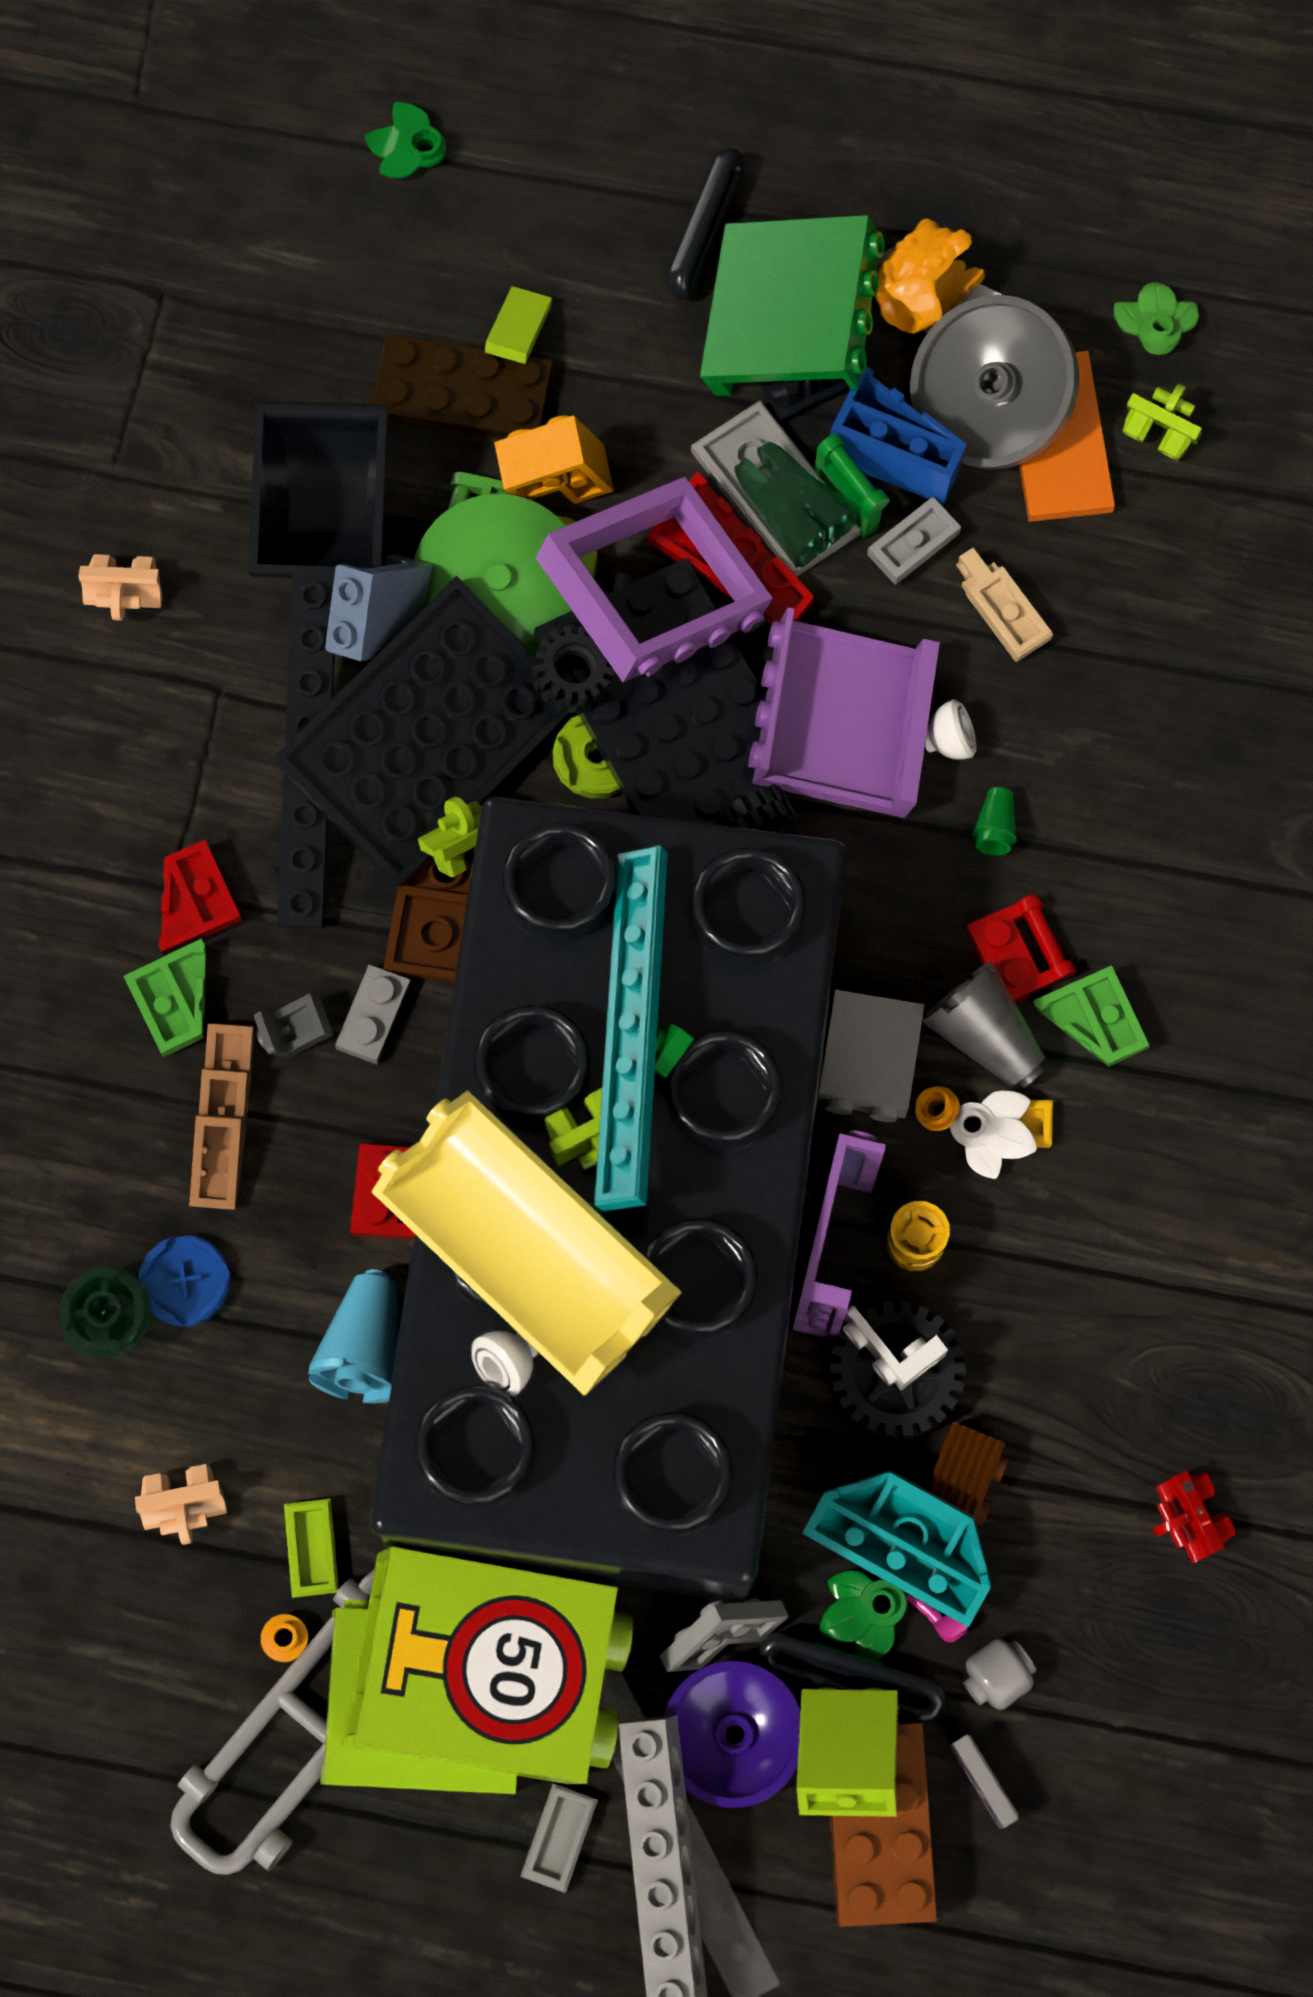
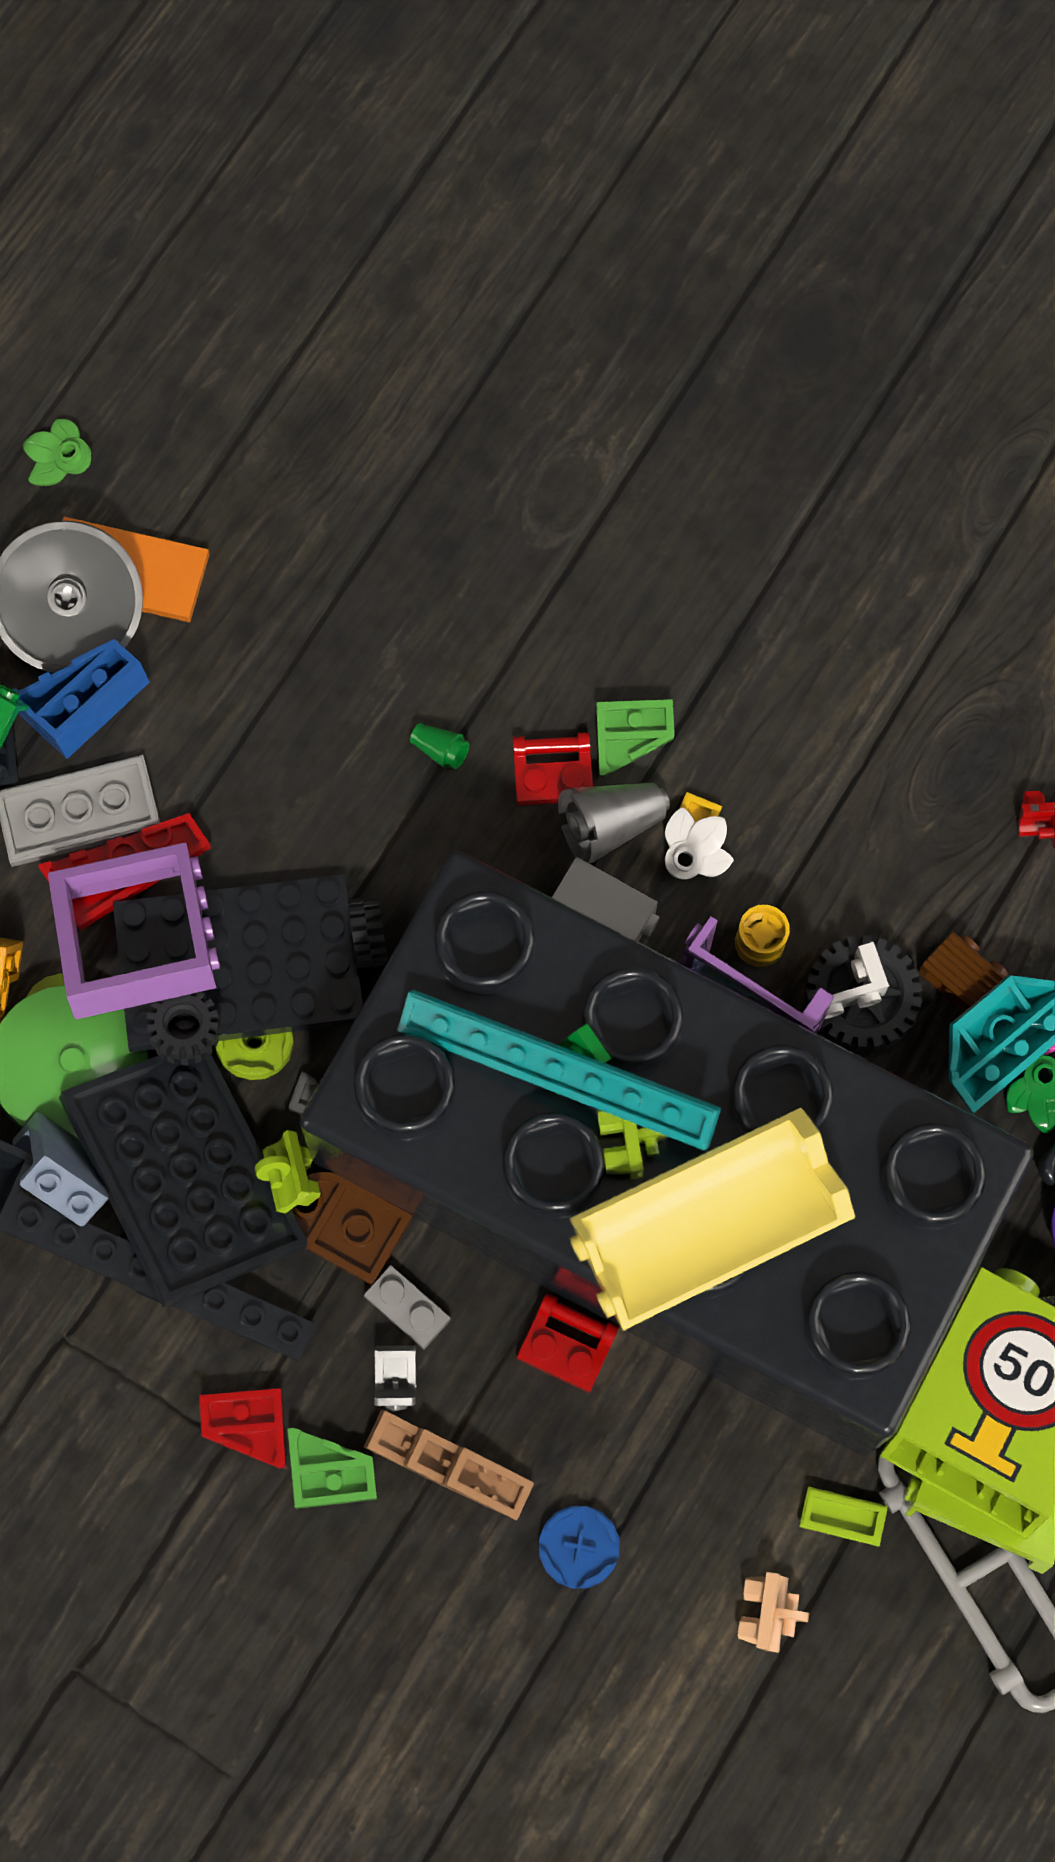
camera: 70 degrees left, 0 degrees up
clear green cone [59,1267,151,1358] -> none
light orange plate [261,1614,308,1662] -> none
medium azure cone [308,1269,399,1404] -> none
white brick [472,1331,538,1397] -> none
light grey plate [660,1598,789,1672] -> none
clear green piece [734,441,859,568] -> none
medium lavender panel [748,607,940,818] -> none
green plate [815,433,890,540] -> none
light grey plate [867,497,961,585] -> none
light orange plate [915,1086,960,1131] -> none
white brick [925,699,977,760] -> none
tan hinge [956,548,1053,662] -> none
lime hips [1123,383,1202,461] -> none

